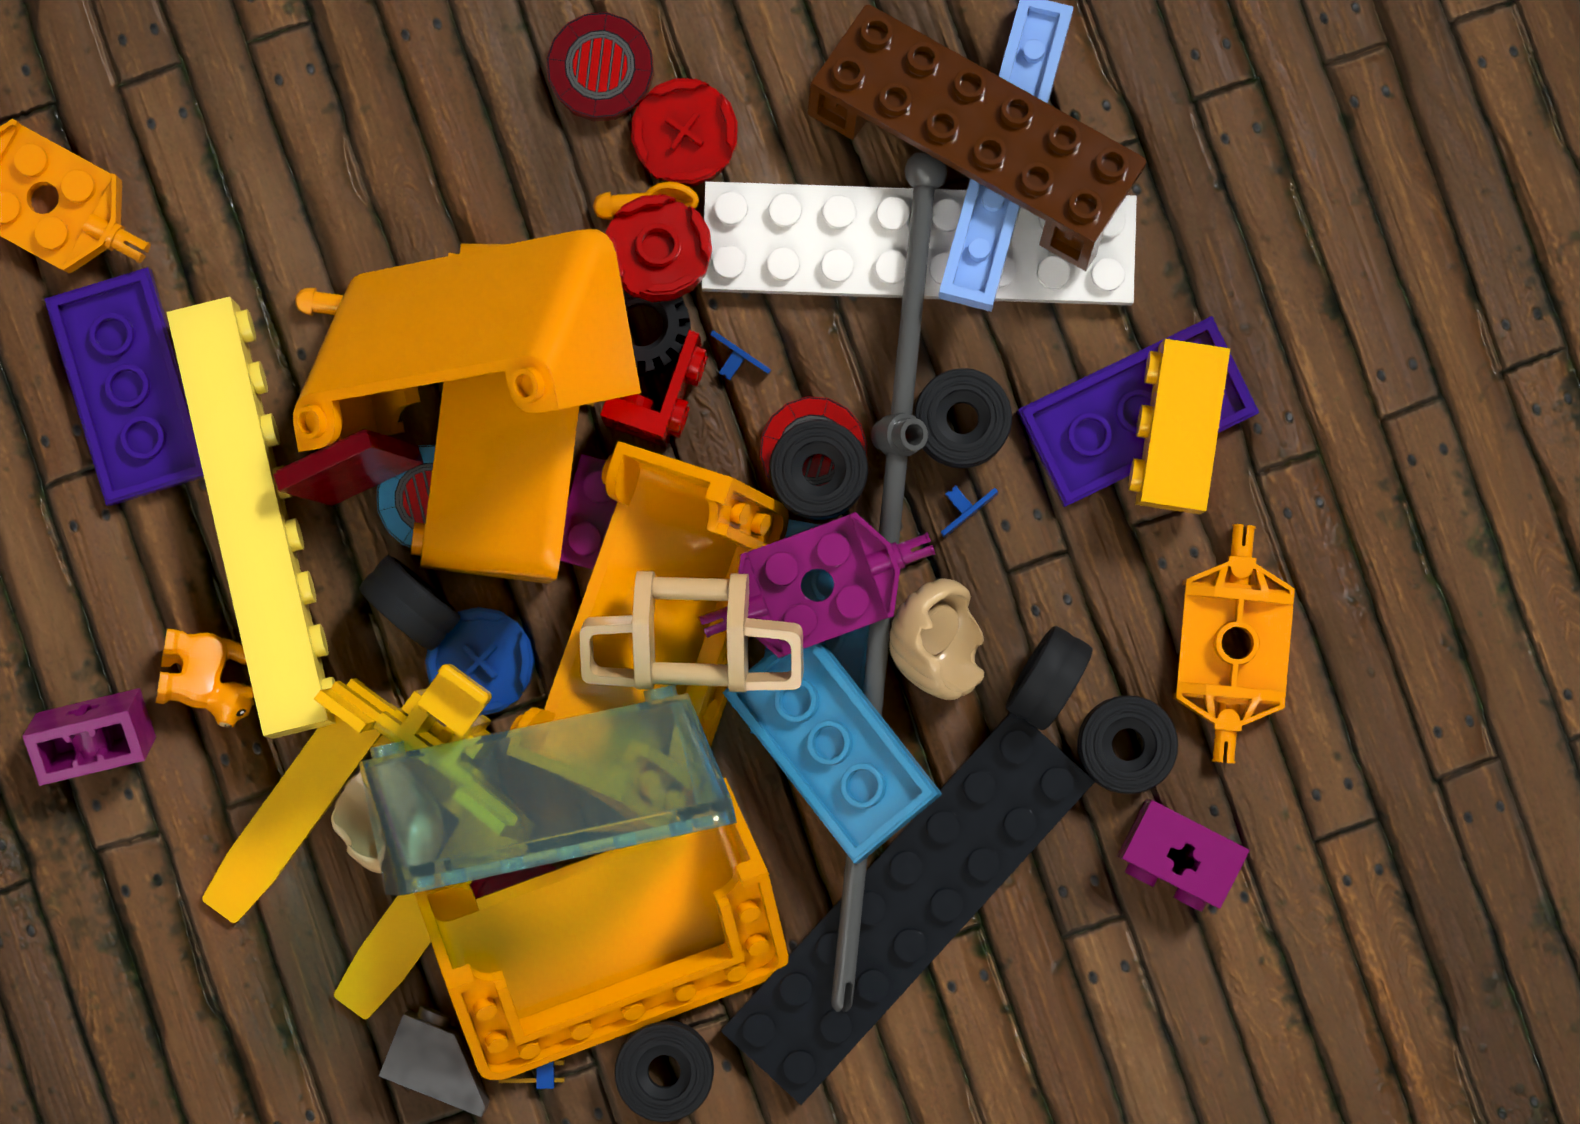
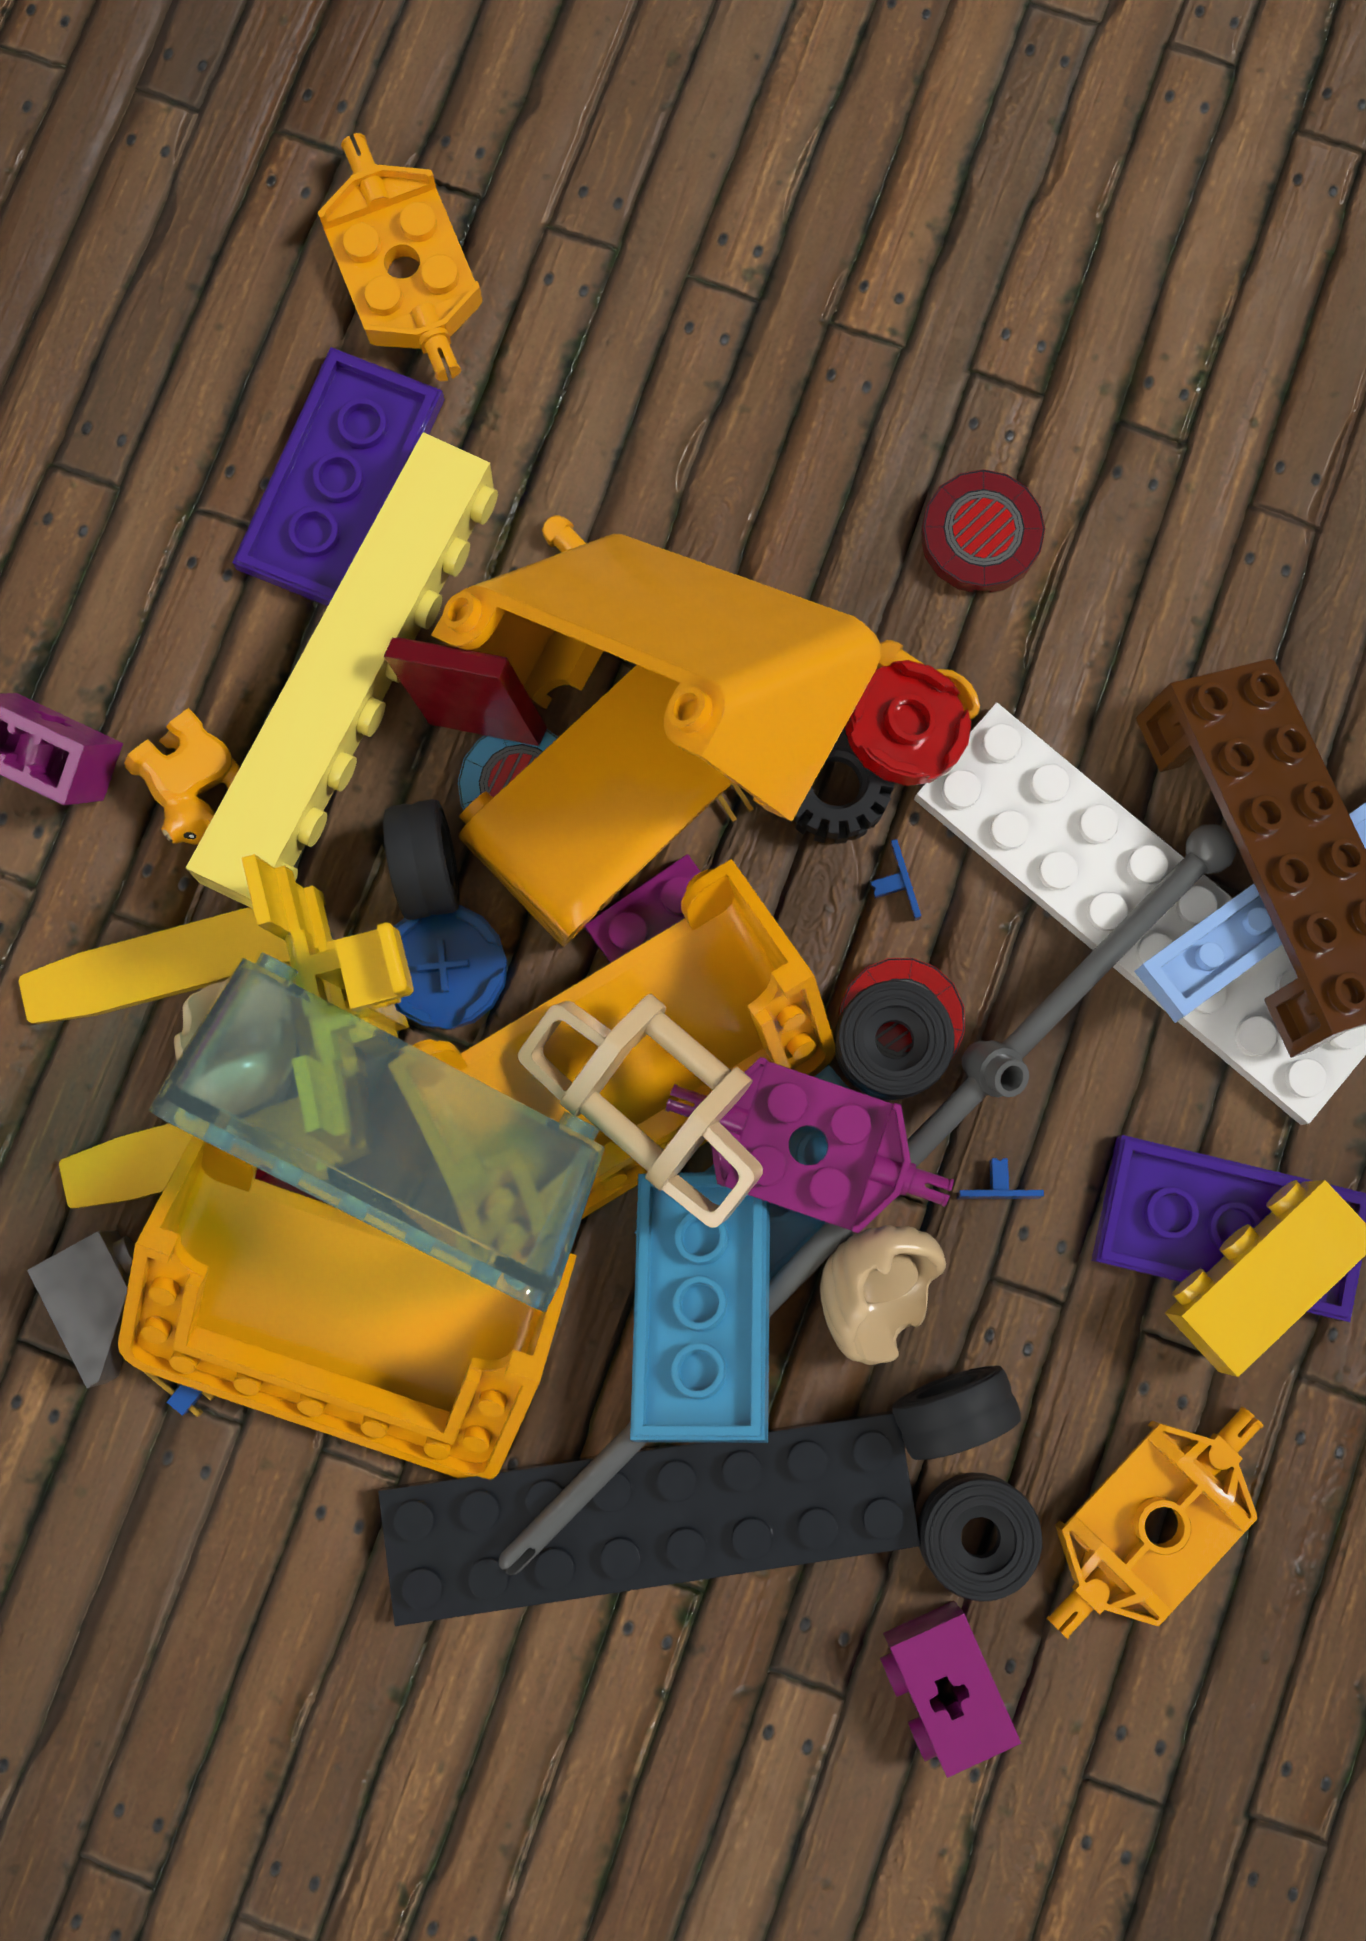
camera: 40 degrees right, 5 degrees down
red bracket [600,330,708,447] -> none
black tyre [614,1020,714,1122] -> none
red tile [631,78,738,187] -> none
black tyre [913,368,1012,468] -> none

